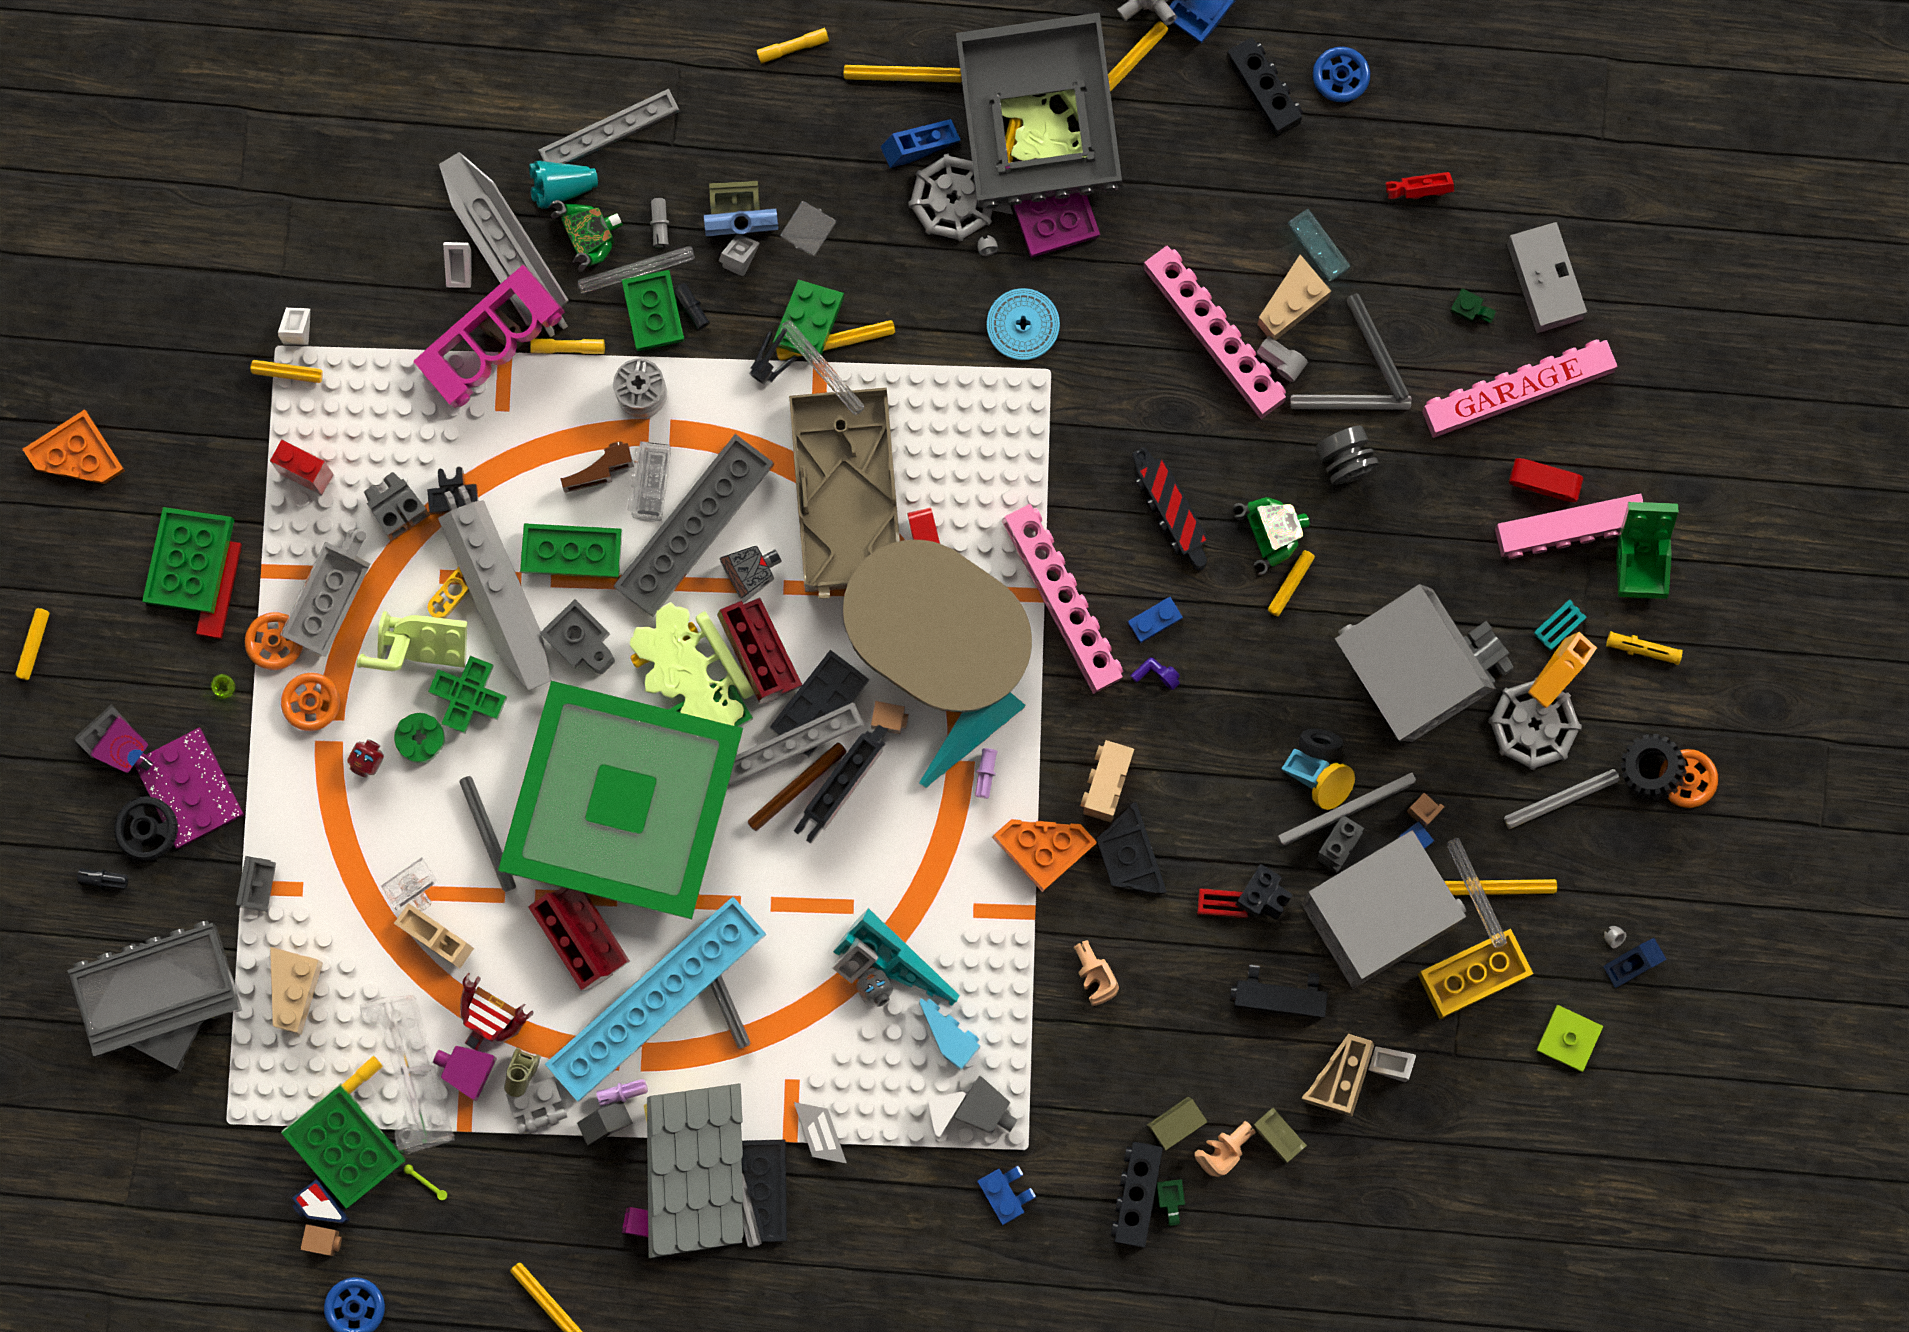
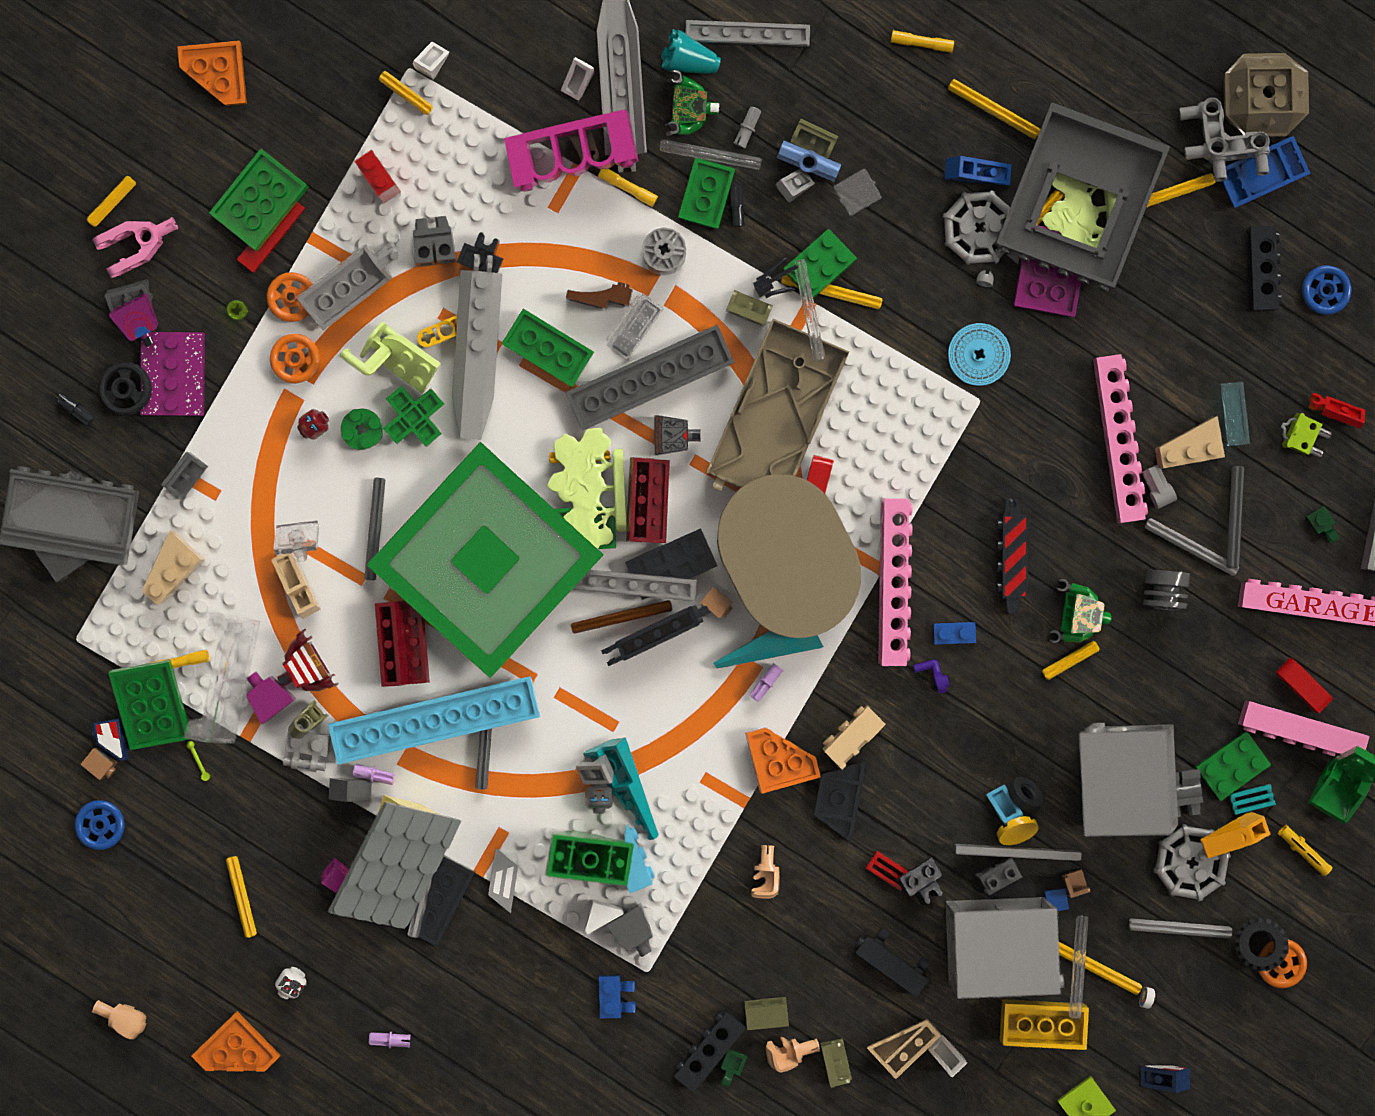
camera: 25 degrees right, 10 degrees up
dark grey plate [540,599,615,674] -> none
light grey hinge [1604,926,1626,948] -> none
none -> bright pink piece [92,217,178,278]
none -> green brick [545,831,634,886]
none -> olive hinge [726,290,773,327]
none -> white tile [1139,987,1155,1009]
none -> green plate [1195,731,1271,801]
none -> lime piece [1281,413,1331,458]

